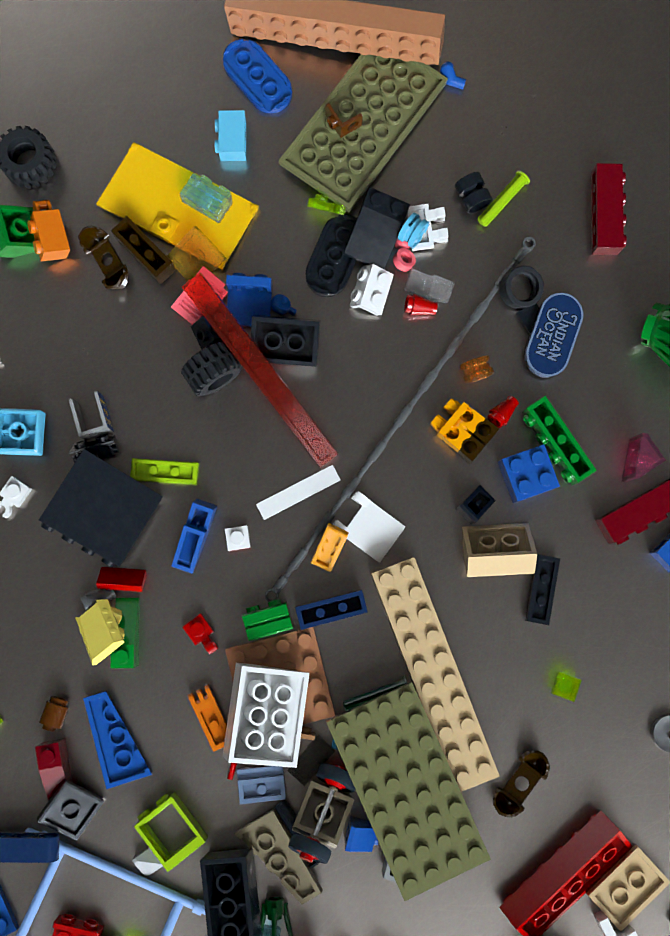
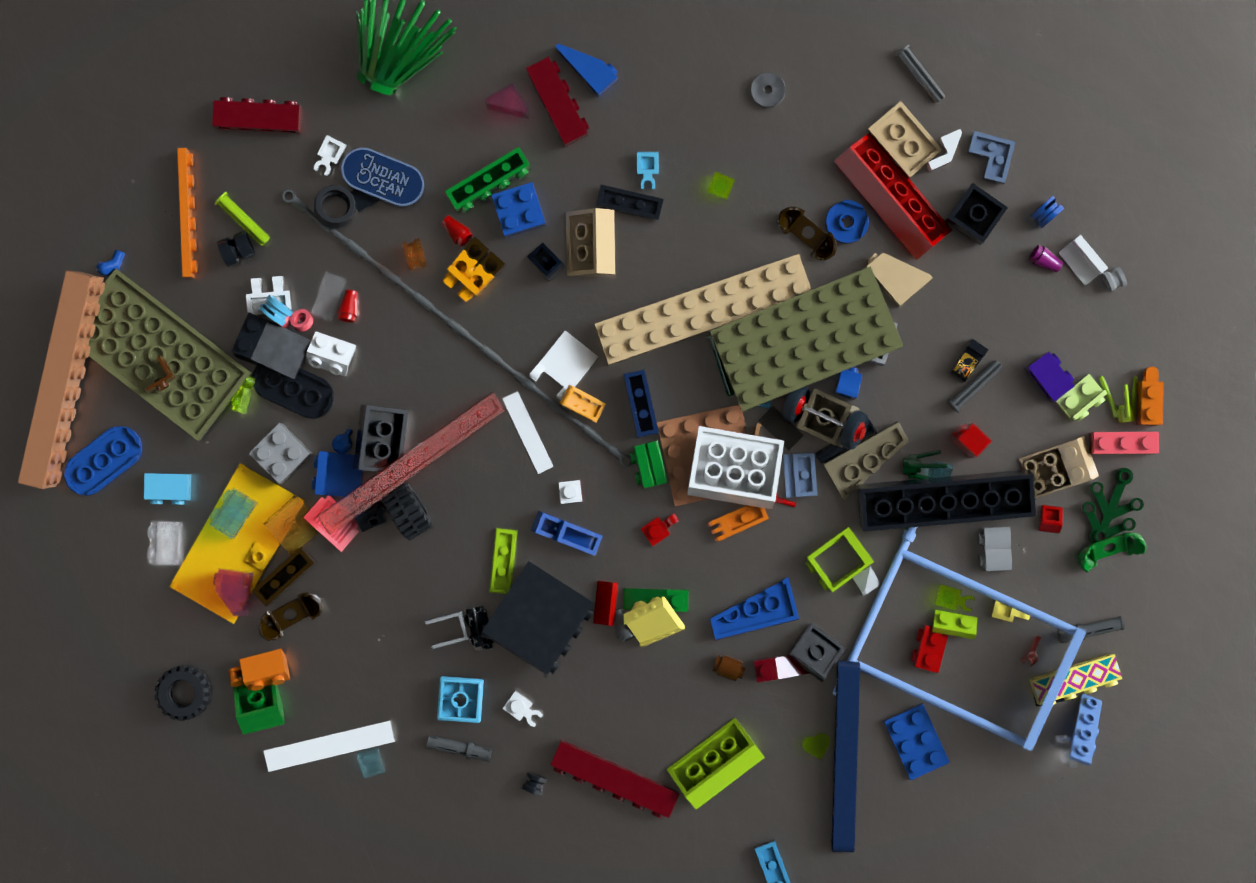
camera: 85 degrees left, 5 degrees up
none -> clear bracket [147,521,182,565]
none -> orange plate [177,148,198,279]
none -> clear pink slope [213,569,254,616]
none -> light grey brick [249,423,313,484]
none -> white plate [314,135,347,176]
none -> medium azure plate [637,152,659,189]
none -> blue plate [826,200,869,244]
none -> tan slope [865,253,933,307]

